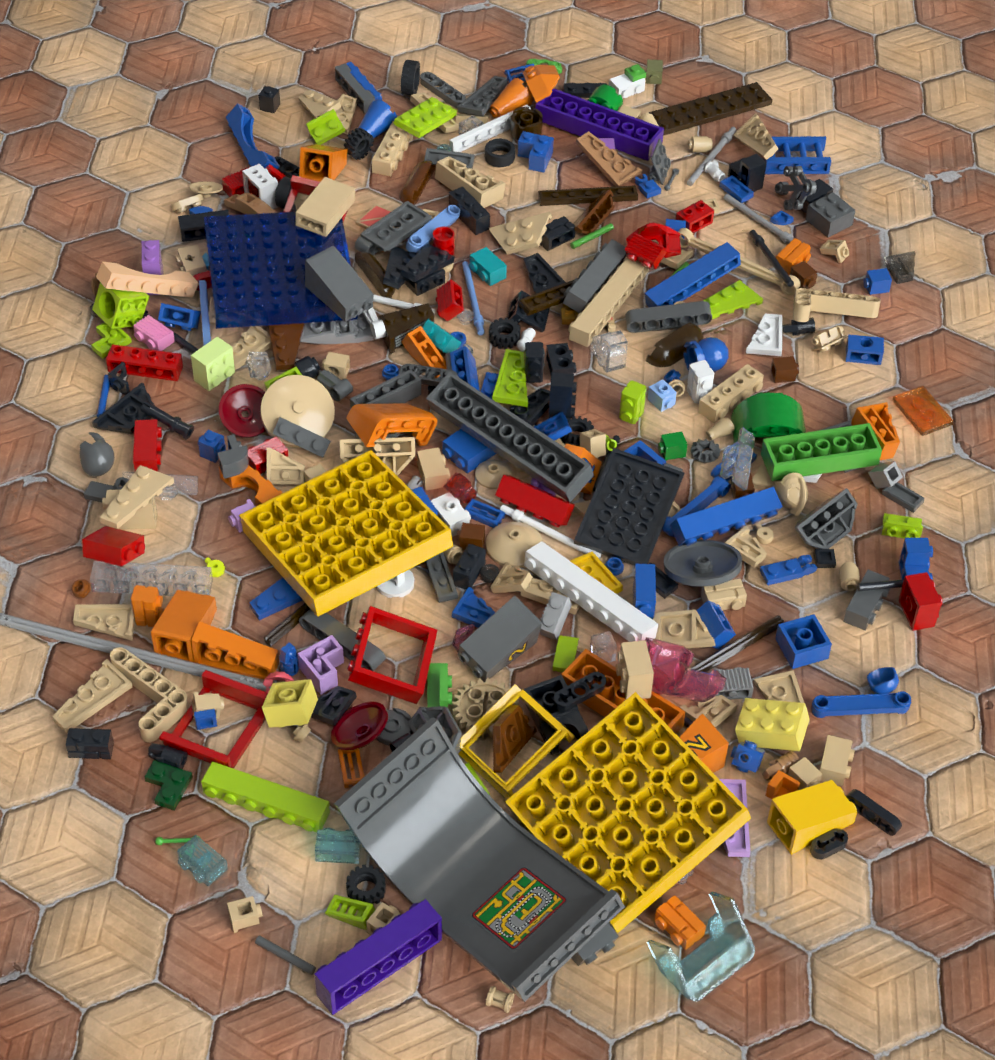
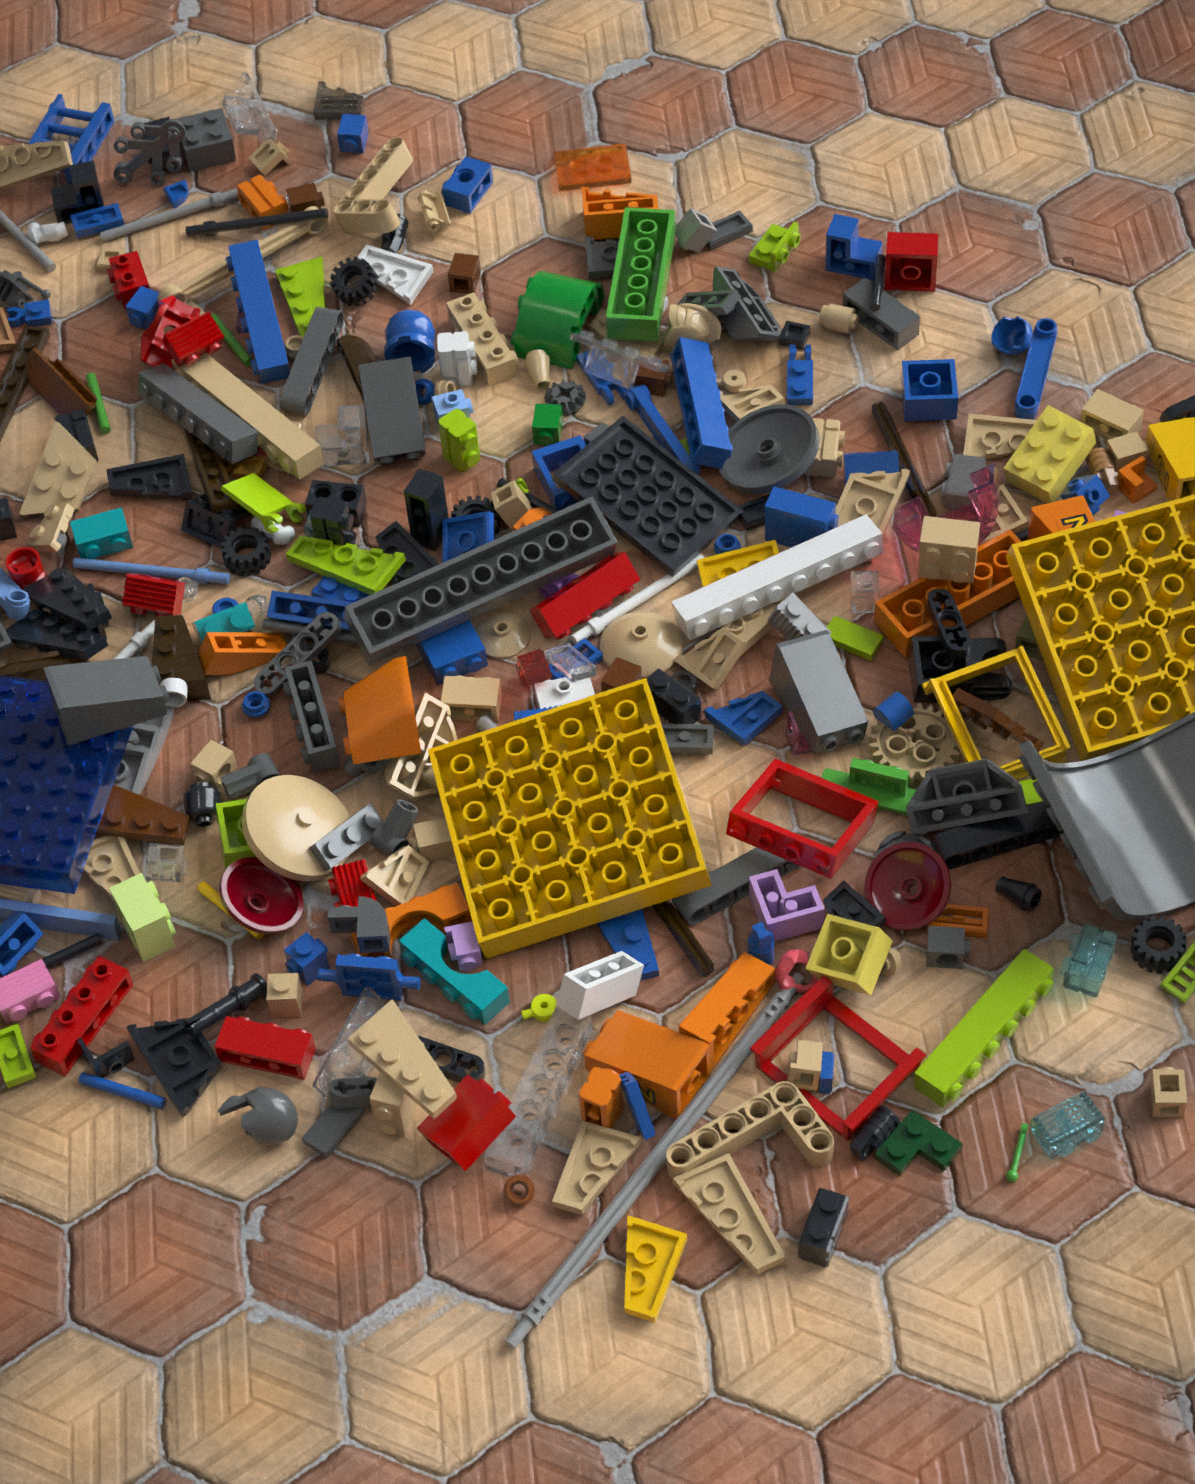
camera: 65 degrees left, 5 degrees up
none -> tan wing [26,503,74,552]
none -> lime flag [220,473,306,533]
none -> clear bracket [222,72,277,144]
none -> tan brick [266,973,303,1018]
none -> blue plate [318,954,421,1001]
none -> black tyre [330,257,379,306]
none -> dark grey slope [358,357,426,465]
none -> dark grey piece [370,799,419,857]
none -> teal arch [399,918,510,1025]
none -> black beam [418,1036,486,1083]
none -> clear tile [546,644,597,682]
none -> white brick [556,951,644,1020]
none -> blue tile [619,1072,655,1140]
none -> yellow wing [624,1215,687,1323]
none -> dark grey plate [677,289,741,315]
none -> blue brick [873,691,914,731]
none -> dark grey brick [926,926,970,969]

